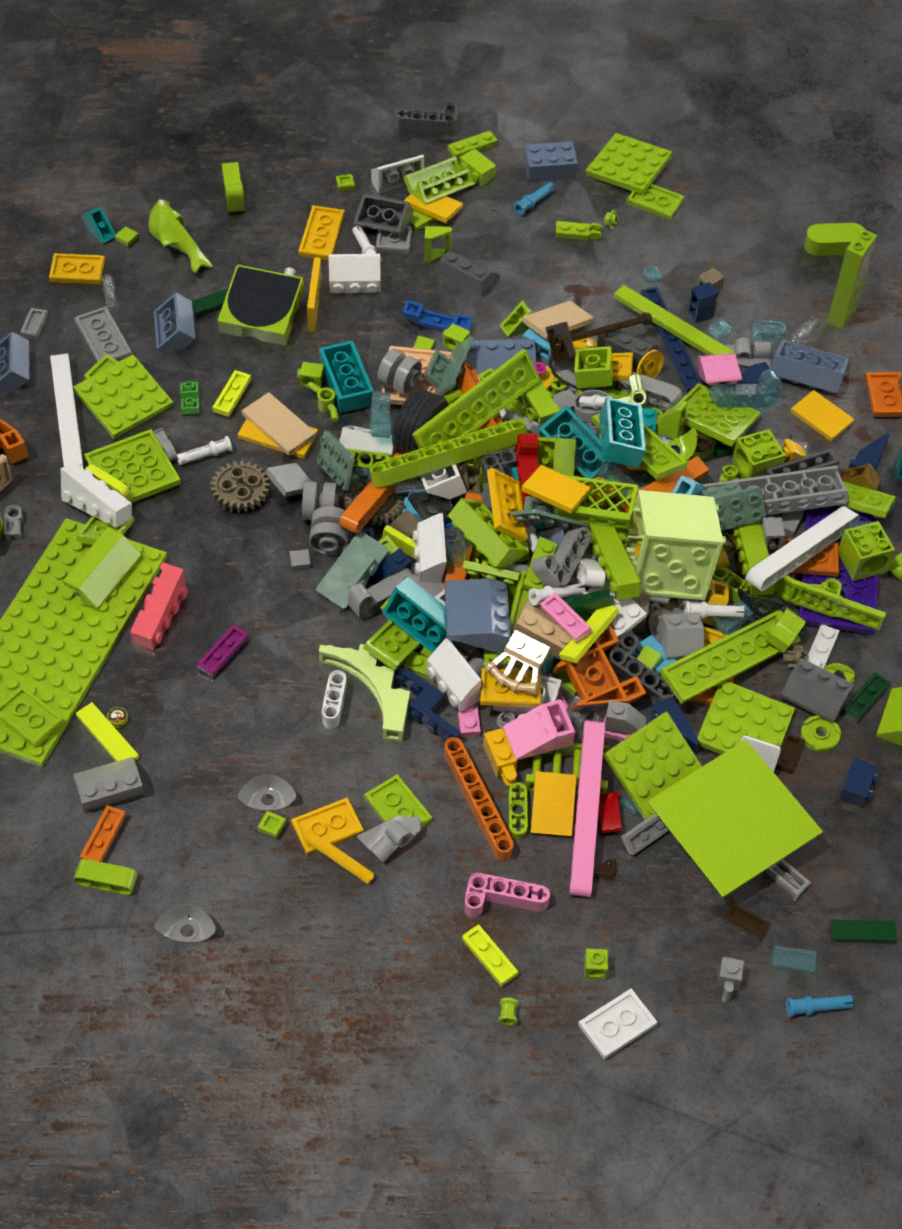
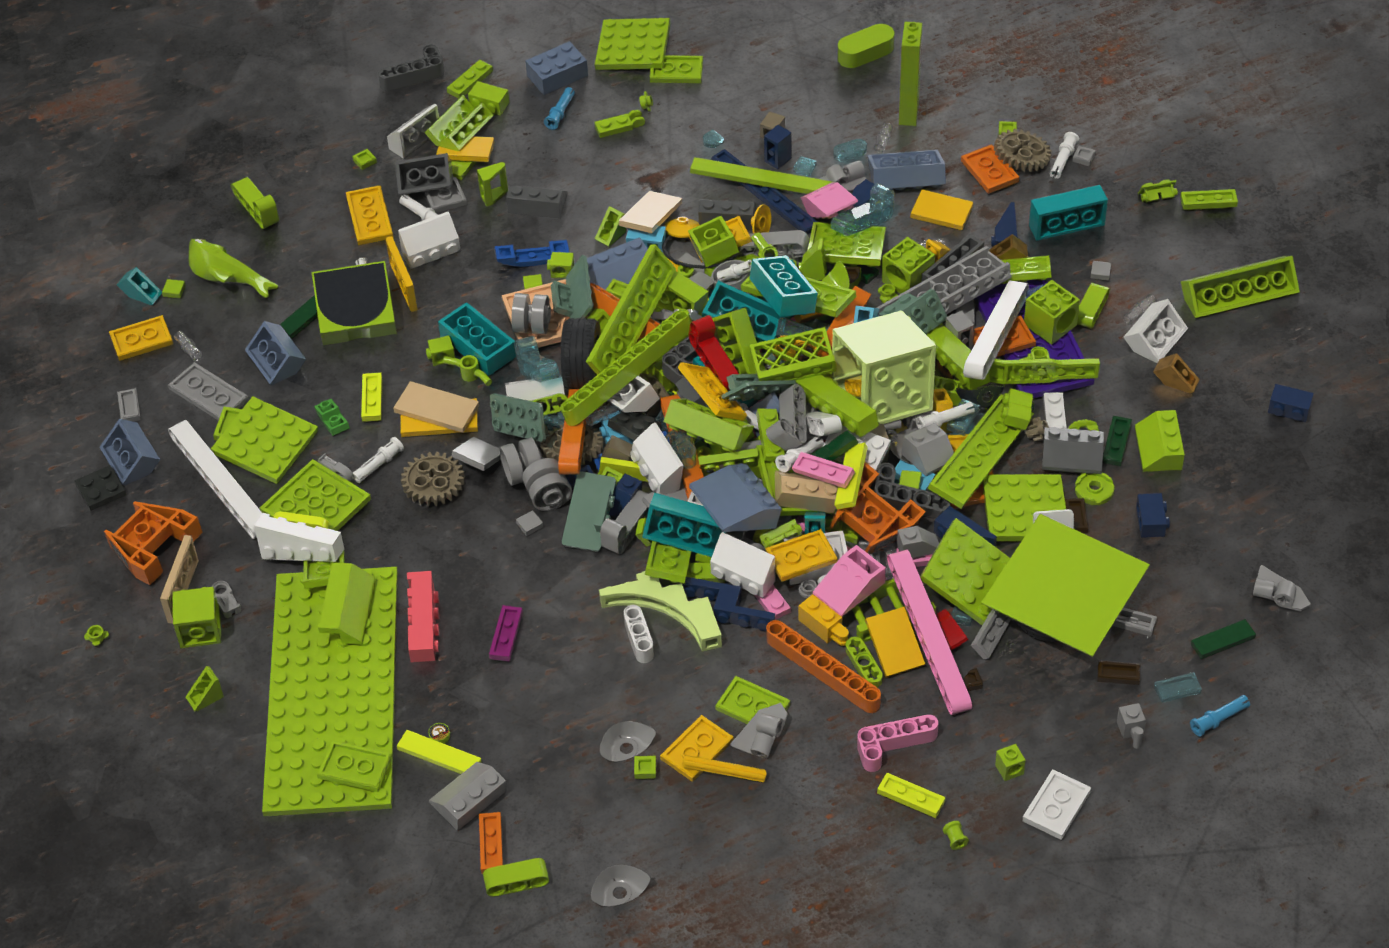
camera: 20 degrees left, 5 degrees down
plate [485,630,551,694] -> none
yellow tile [521,465,590,513] -> none
dark brown tile [545,312,652,361] -> none

